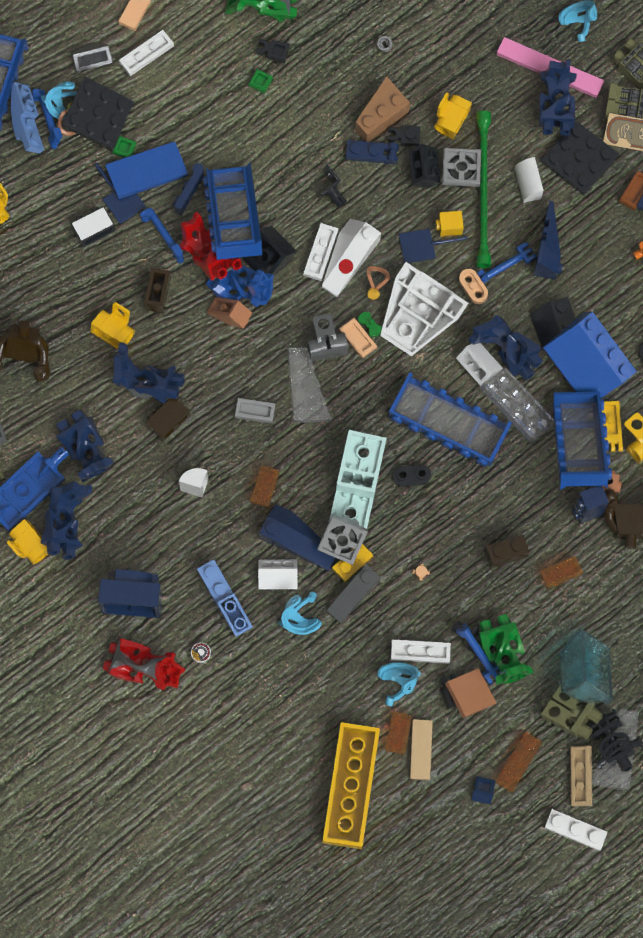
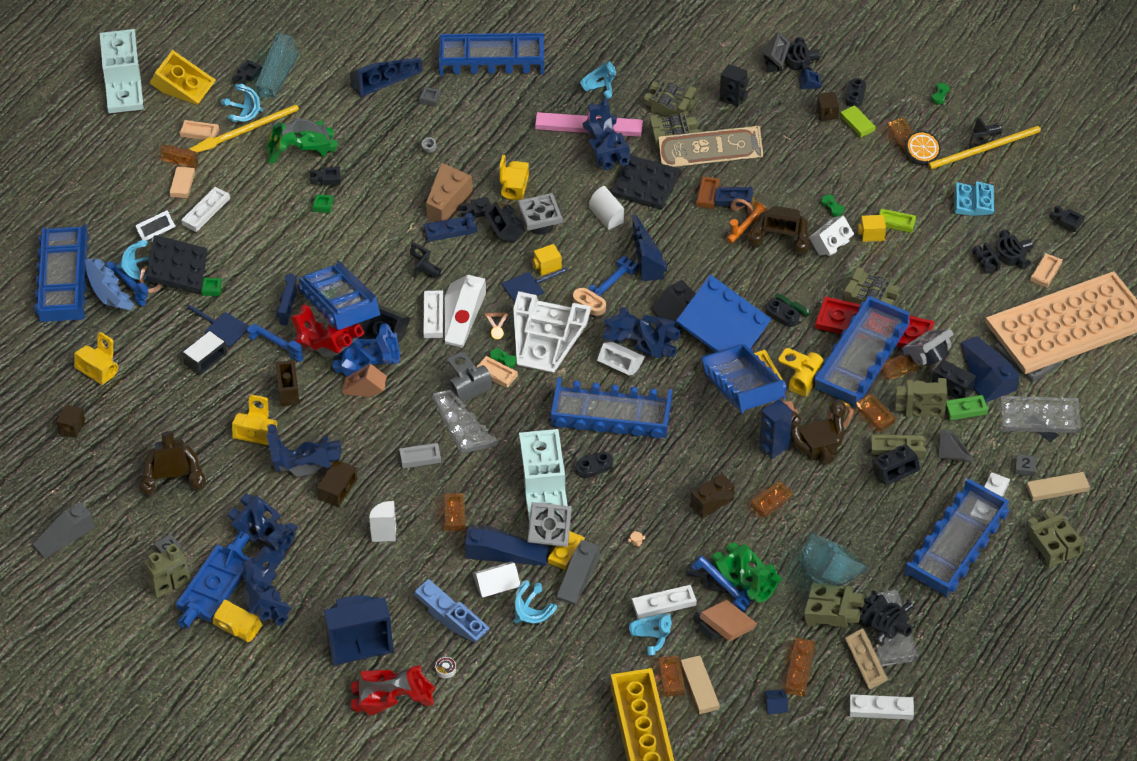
camera: 15 degrees left, 25 degrees down
blue tile [105,142,188,199] -> none
green hose [476,110,491,268] -> none
clear plate [479,368,555,443] -> none

